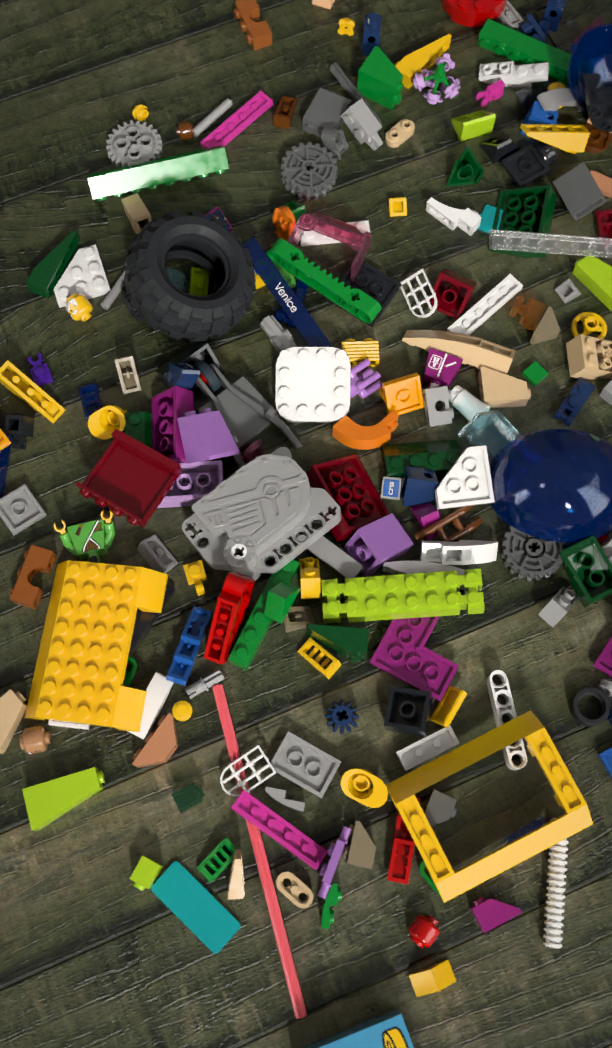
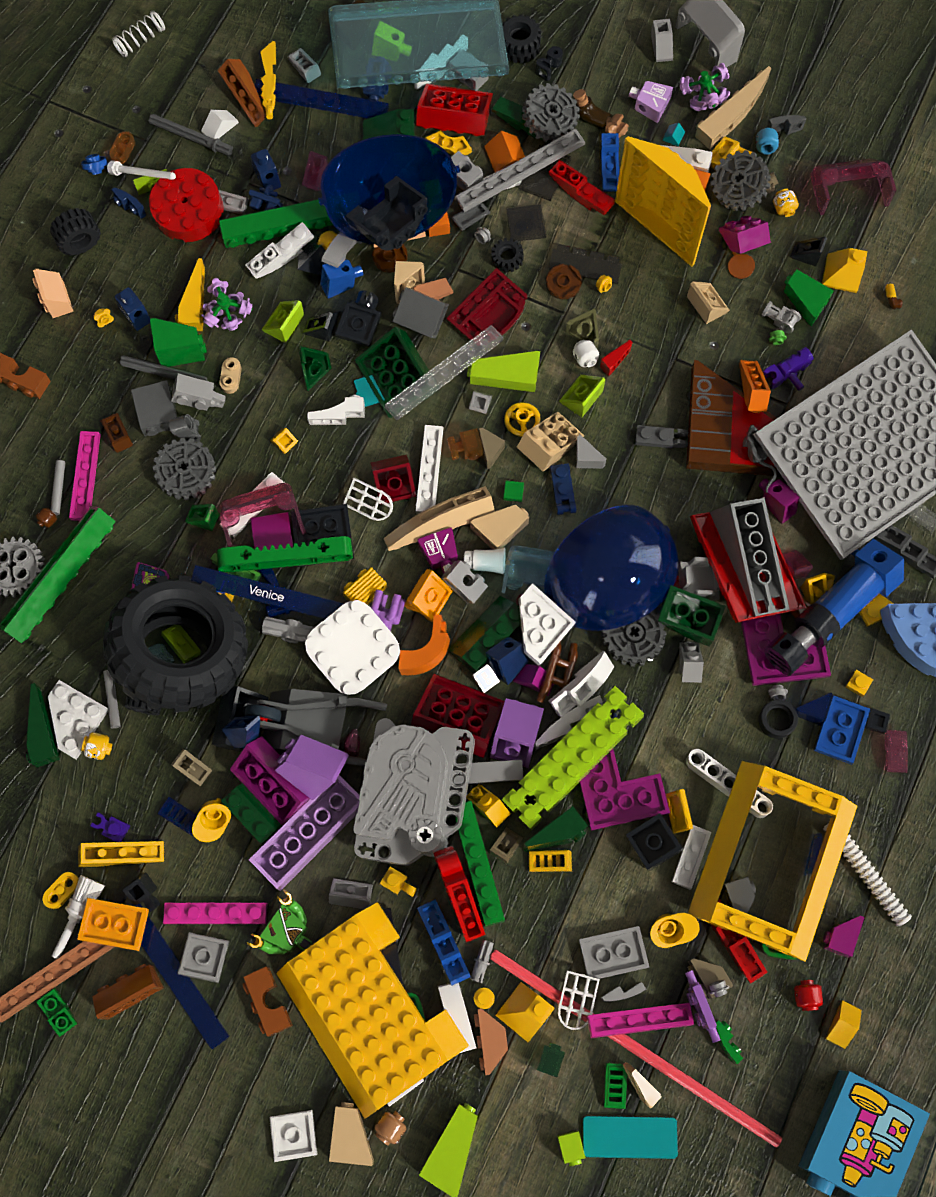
camera: 40 degrees left, 0 degrees up
dark red panel [76,428,182,528] -> none
tan slope [121,193,152,235] -> none
green slope [264,581,300,624] -> none
orange tile [273,206,296,242] -> none
tan plate [276,872,313,908] -> none
dark blue gear [325,699,359,735] -> none
dark pink plate [476,79,505,107] -> none
yellow slope [520,124,590,154] -> none
none -> dark pink plate [163,903,268,924]
none -> magenta slope [251,512,293,551]
none -> tan slope [394,261,425,304]
none -> yellow slope [495,982,555,1042]
none -> light grey plate [709,980,729,997]

